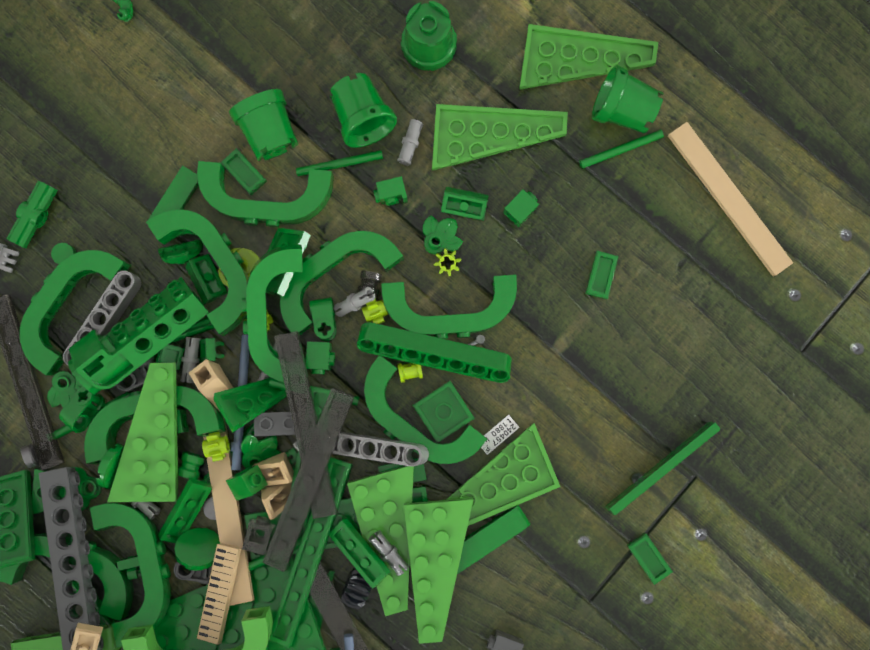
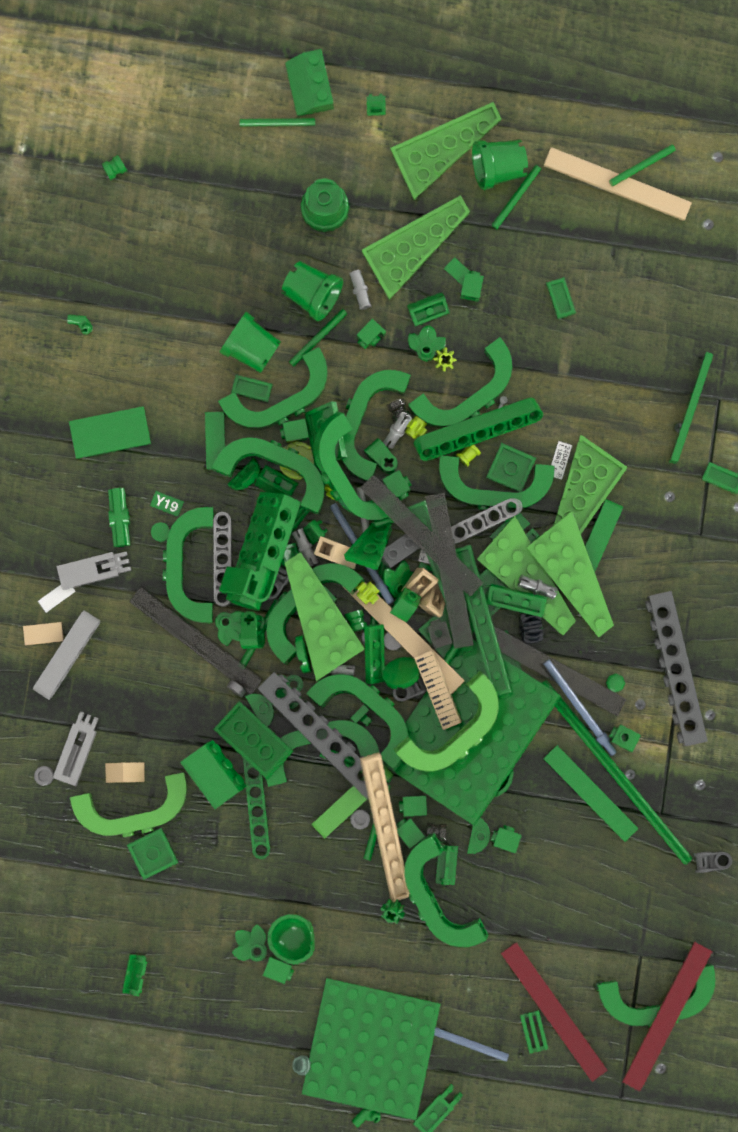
camera: 35 degrees left, 0 degrees up
none -> green tile [69,406,151,459]
none -> green sticker [150,491,184,517]
none -> green brick [280,419,309,444]
none -> green sticker [444,257,469,286]
none -> green bar [609,144,676,187]

